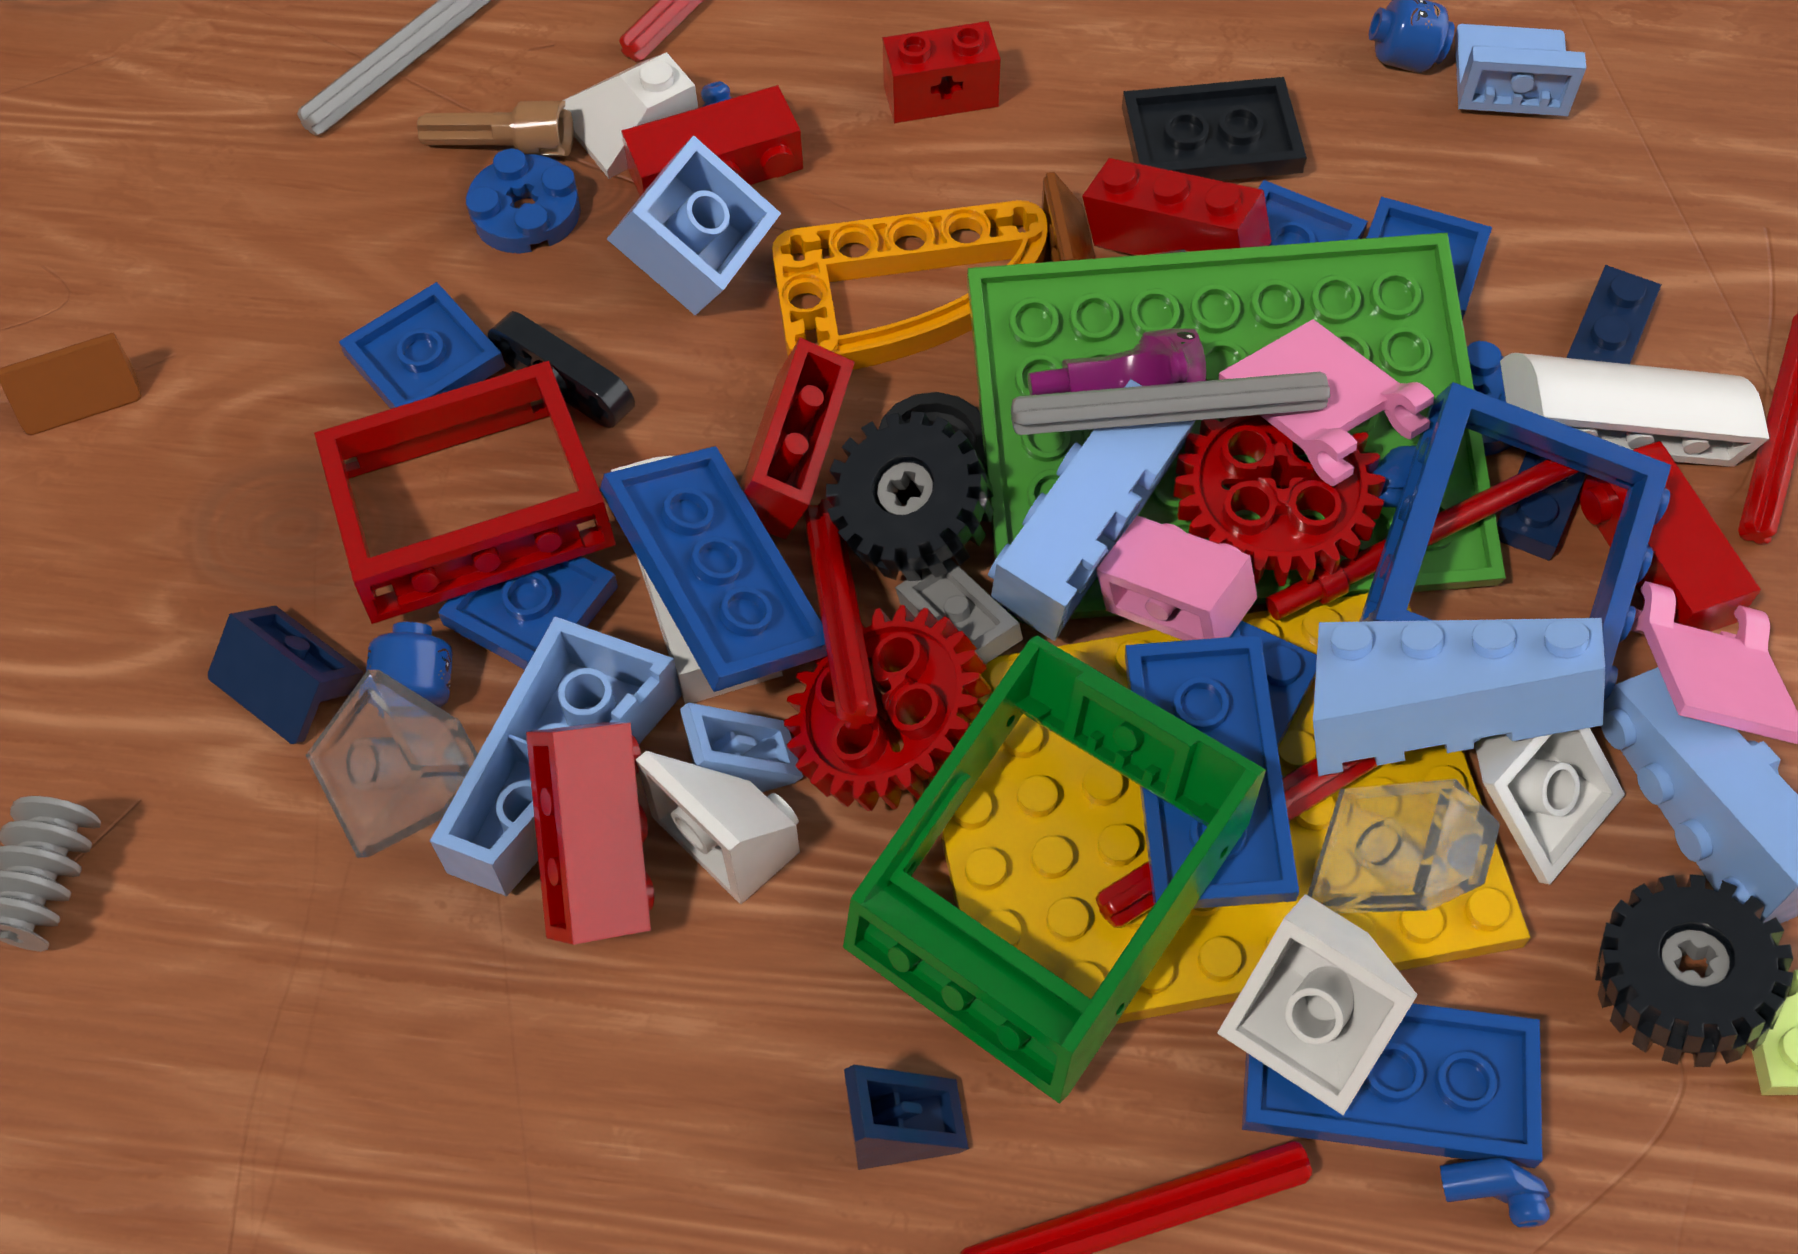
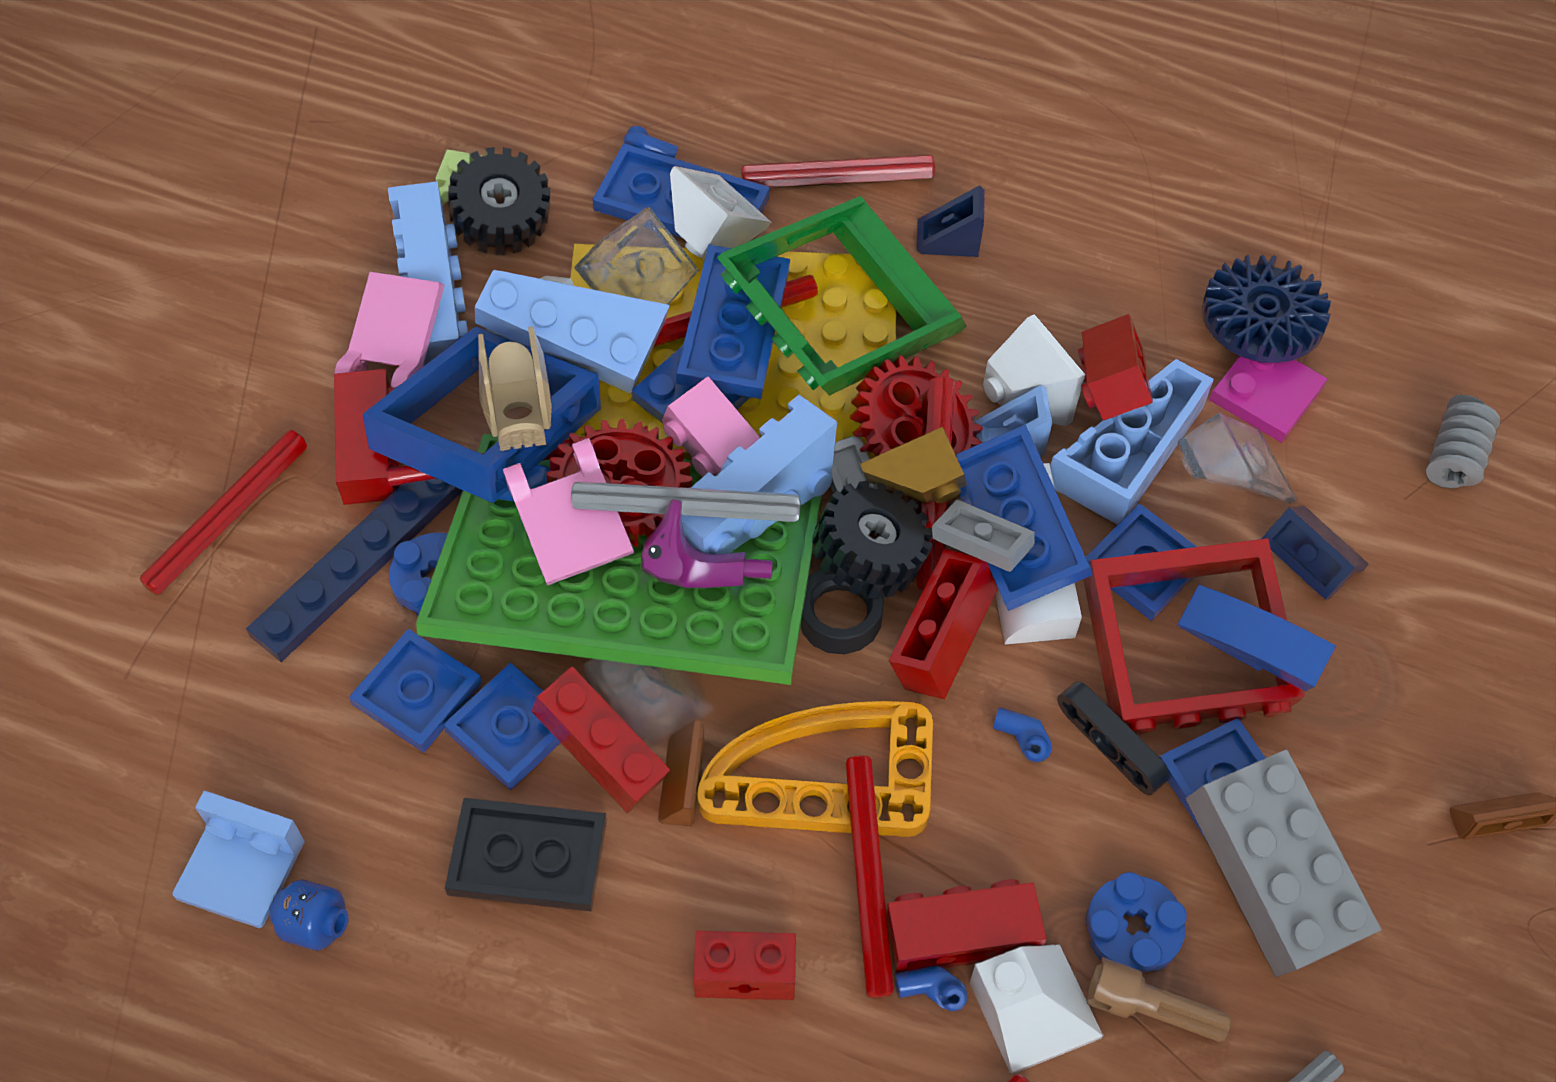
camera: 170 degrees left, 0 degrees up
blue head [365,622,453,720] -> none
light blue brick [607,135,781,315] -> none
white brick [1500,353,1769,467] -> none
none -> tan piece [478,326,552,451]
none -> red axle [846,755,894,998]
none -> pearl gold slope [860,427,967,503]
none -> light grey plate [932,500,1035,572]
none -> blue arm [993,707,1052,762]
none -> blue slope [1176,585,1336,692]
none -> light grey brick [1186,749,1382,977]
none -> dark blue wheel [1202,255,1331,363]
none -> dark pink plate [1209,356,1328,443]

